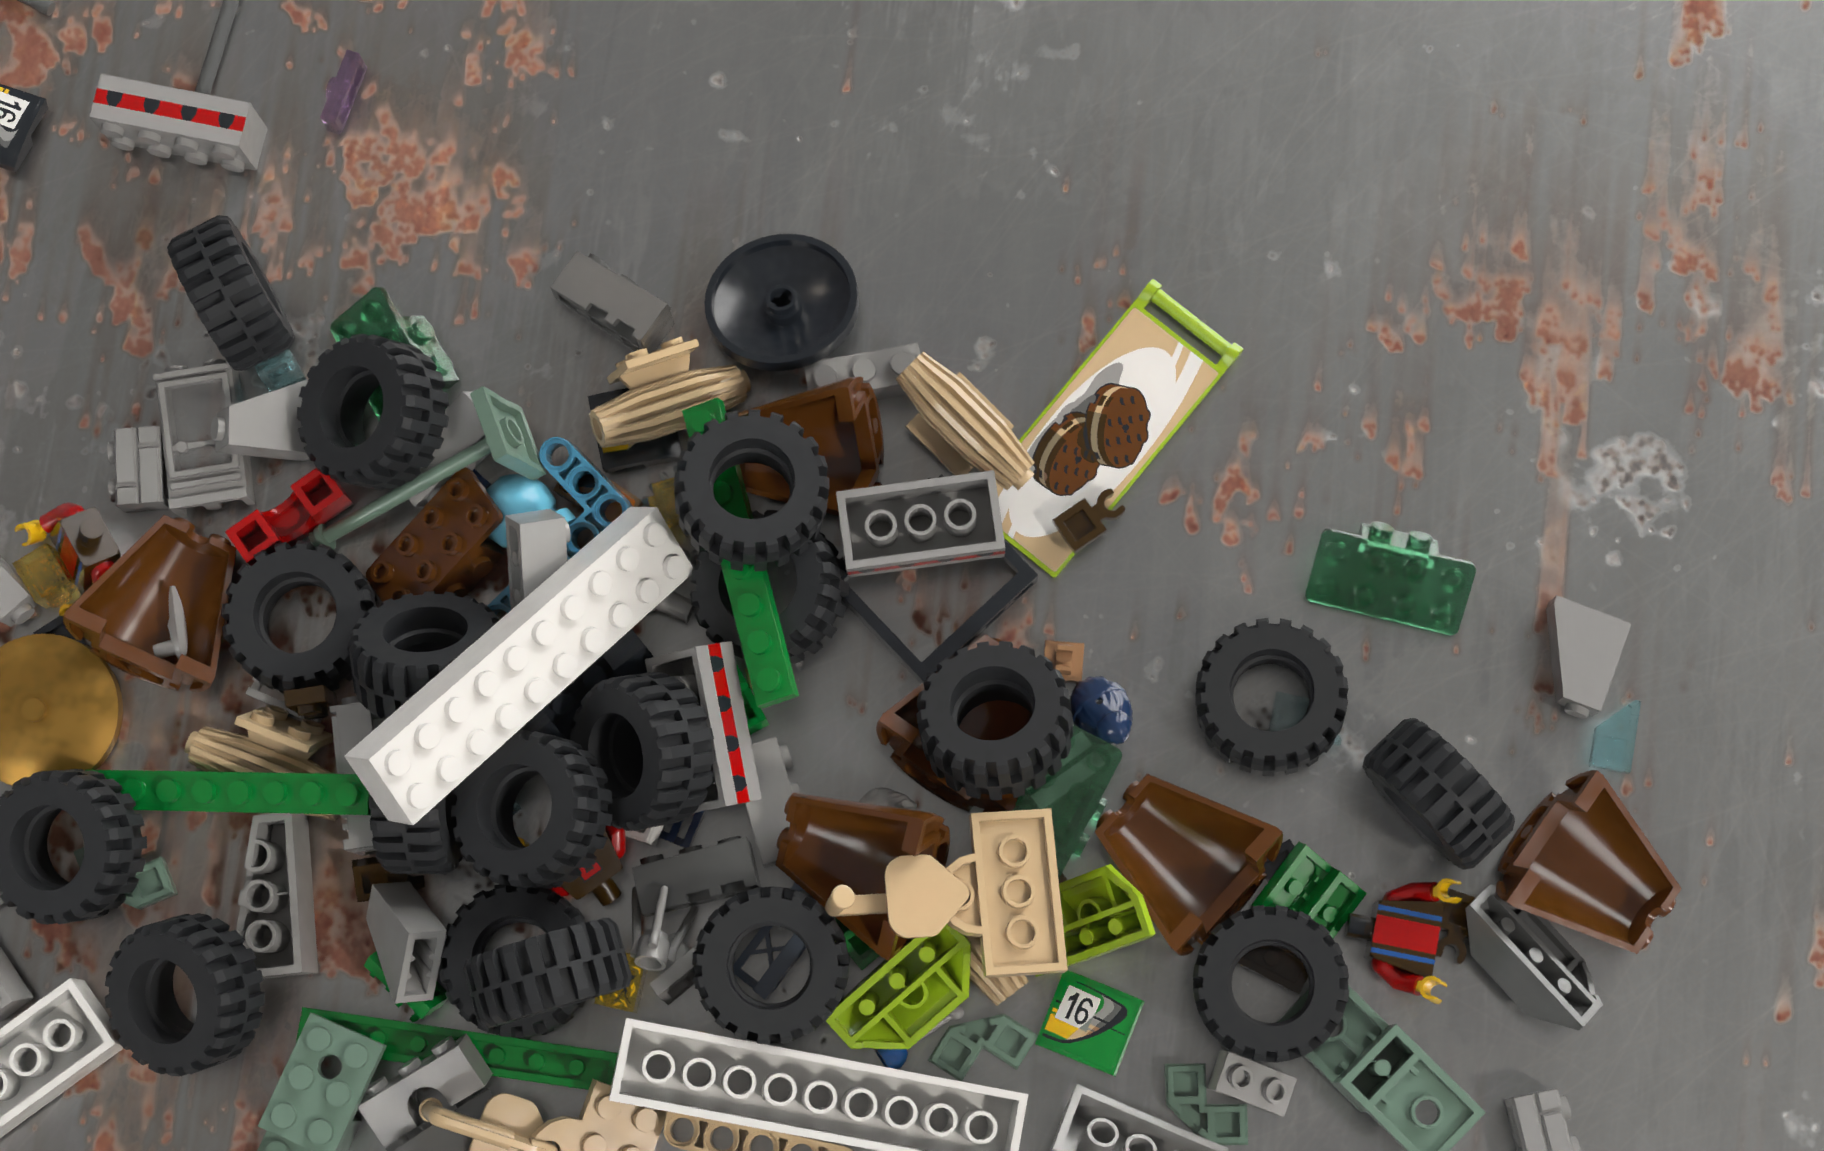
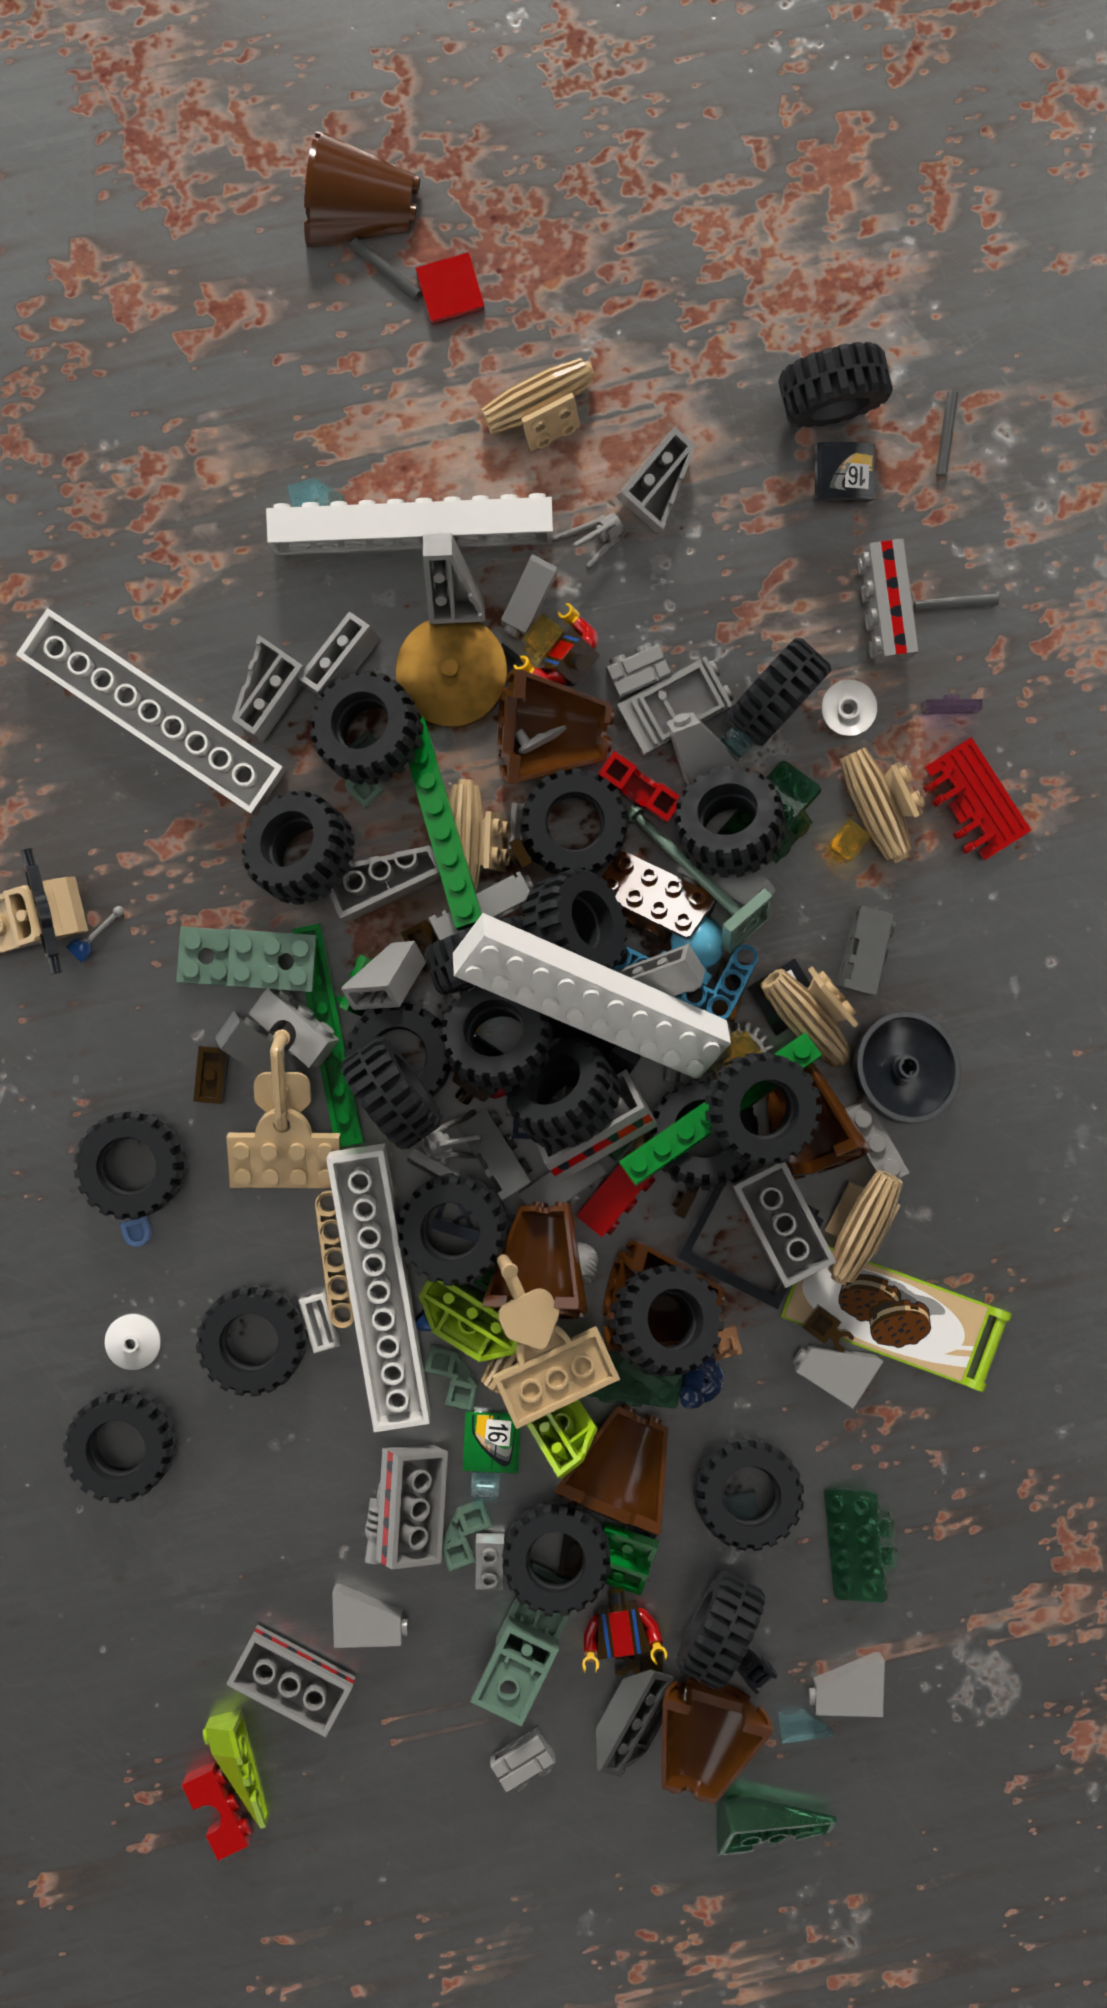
camera: 65 degrees right, 10 degrees up
none -> clear light blue tile [471,1472,500,1501]
none -> red brick [576,1149,656,1237]
none -> dark brown plate [671,1186,700,1219]
none -> clear green wedge [717,1795,837,1856]
none -> black piece [737,1643,778,1694]
none -> light grey slope [793,1344,883,1408]
none -> white dish [821,680,877,736]
none -> clear yellow brick [825,818,871,864]
none -> tan plate [840,747,925,863]
none -> red hinge [922,737,1032,861]

